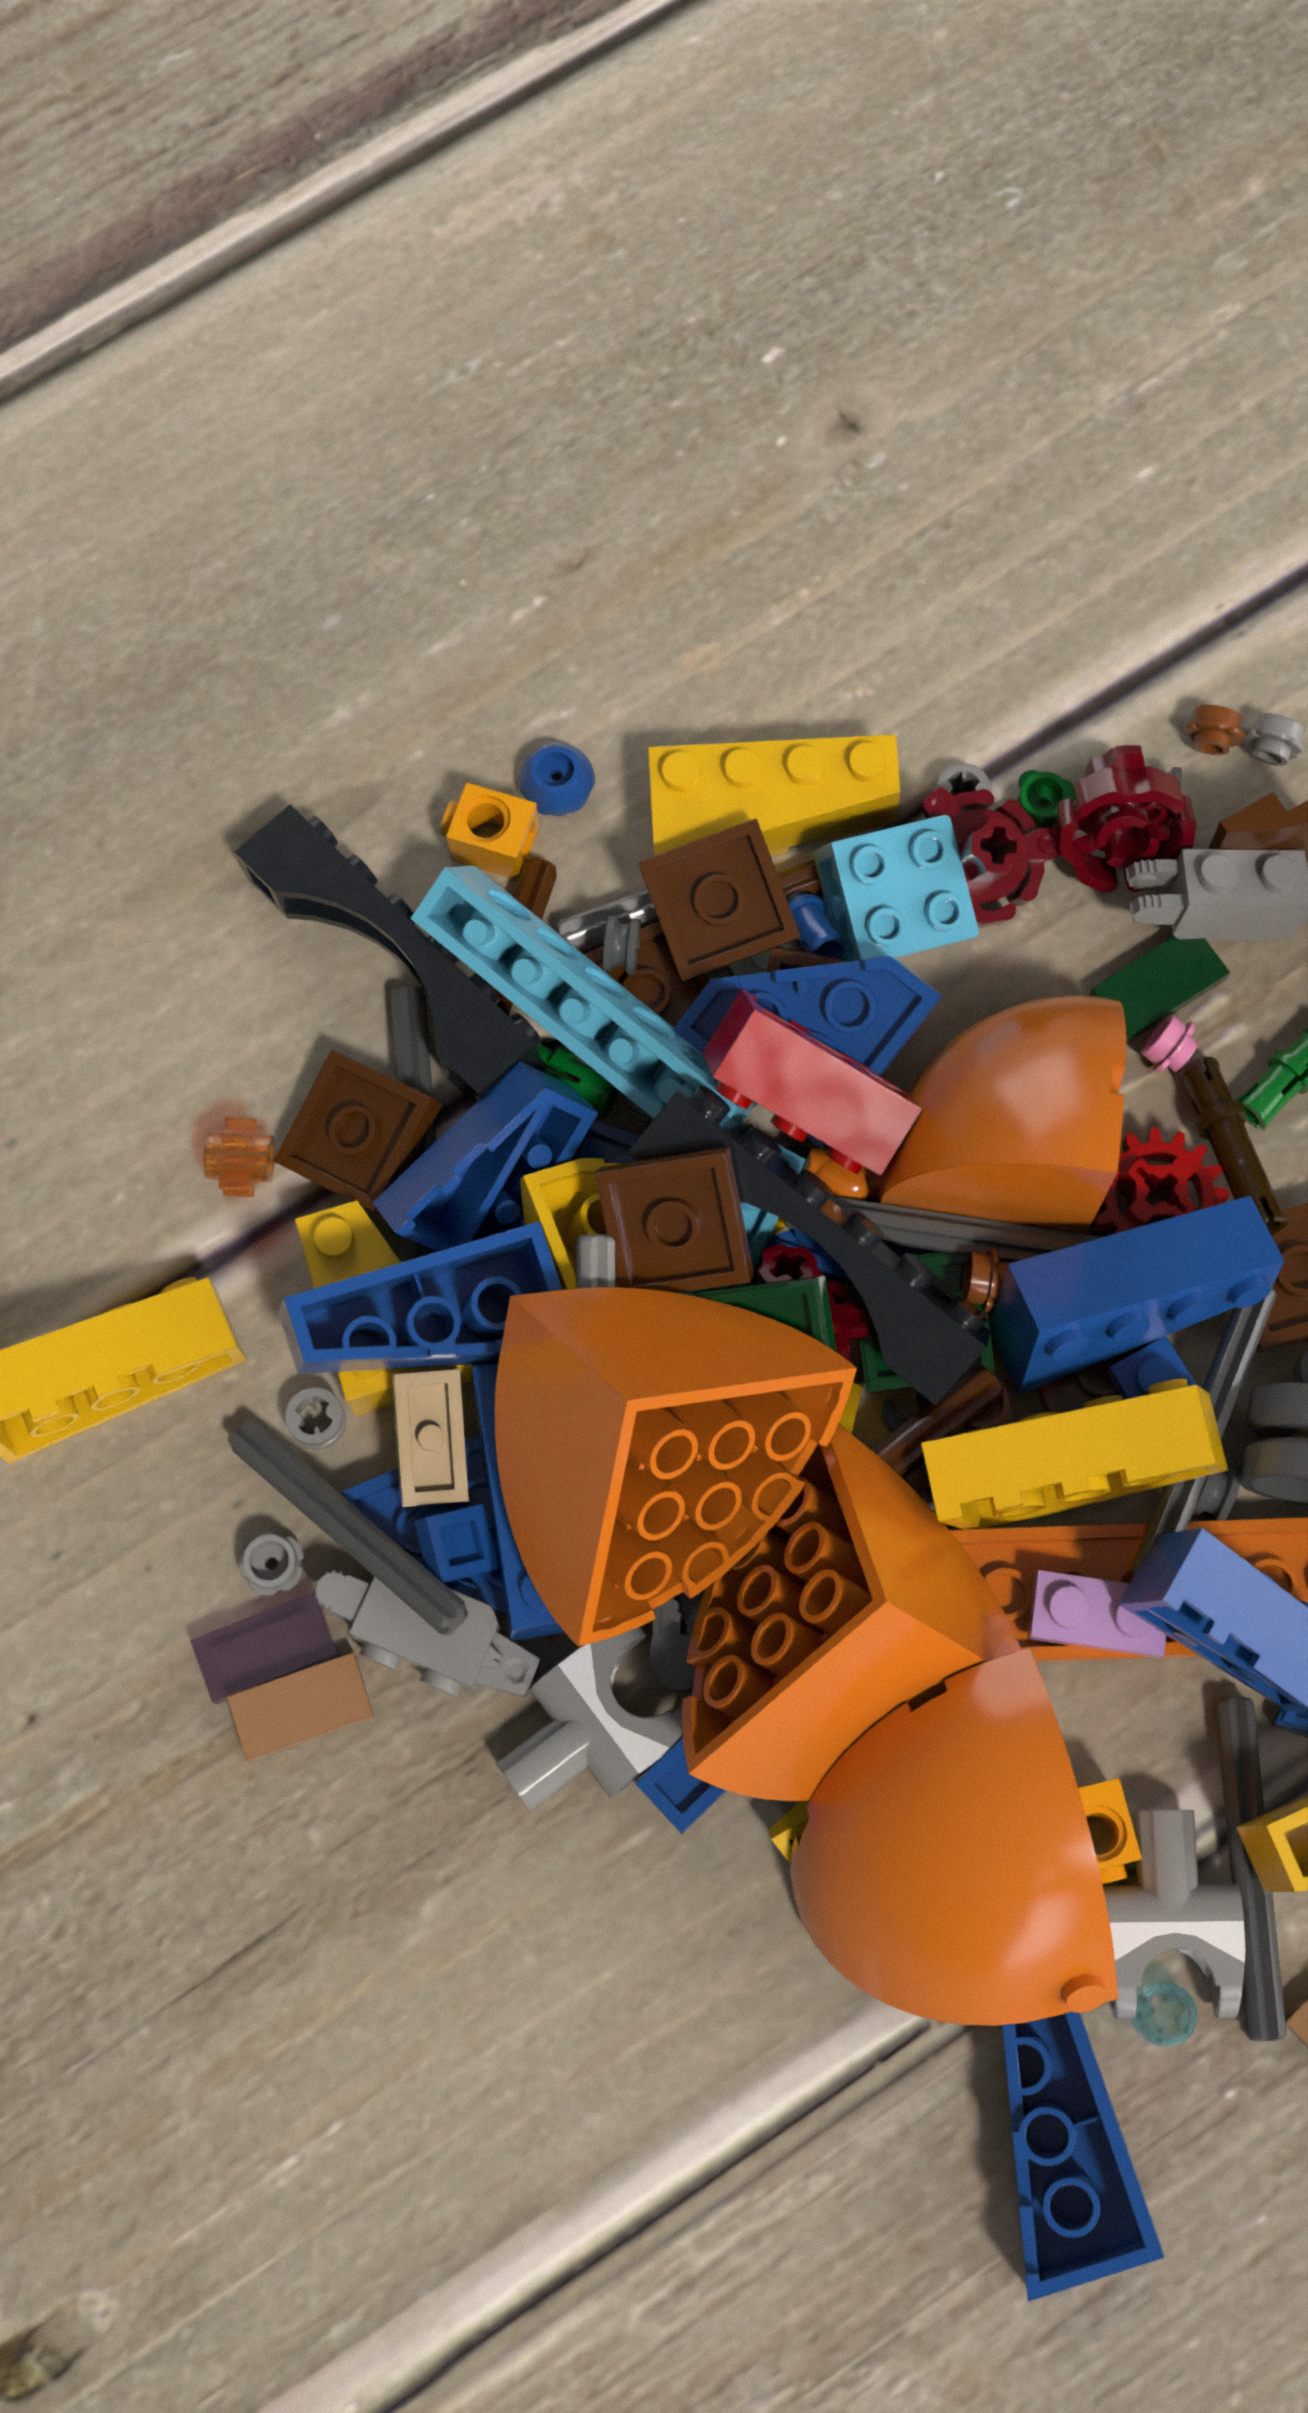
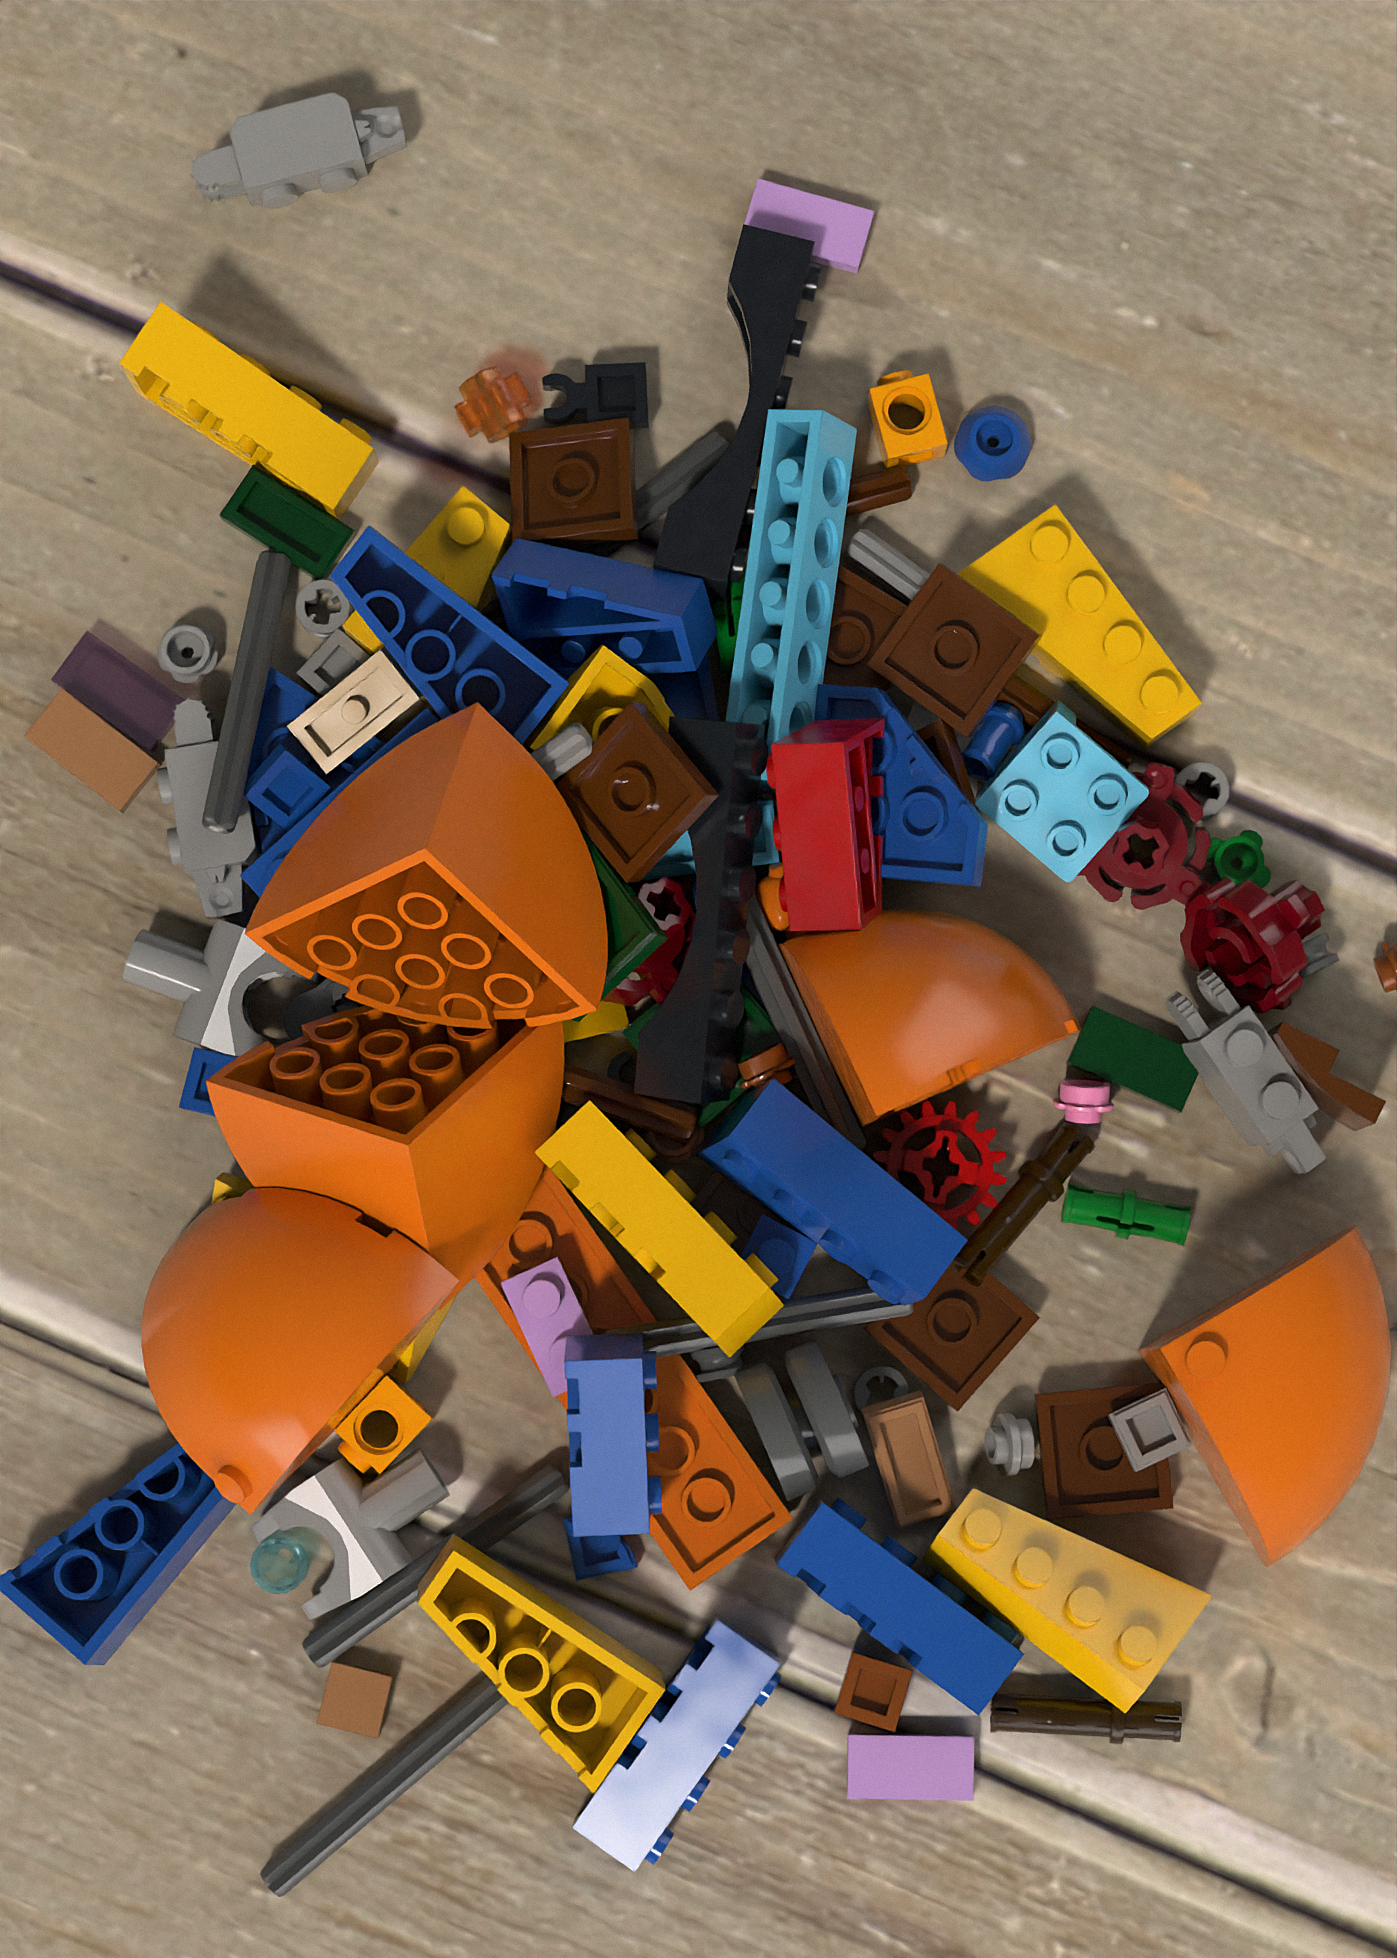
camera: 55 degrees right, 10 degrees up
dark grey bush [603,916,641,975] -> none
none -> dark green tile [219,465,357,580]
none -> light grey plate [297,628,371,697]
none -> black plate [542,362,649,429]
none -> lavender tile [744,179,874,274]

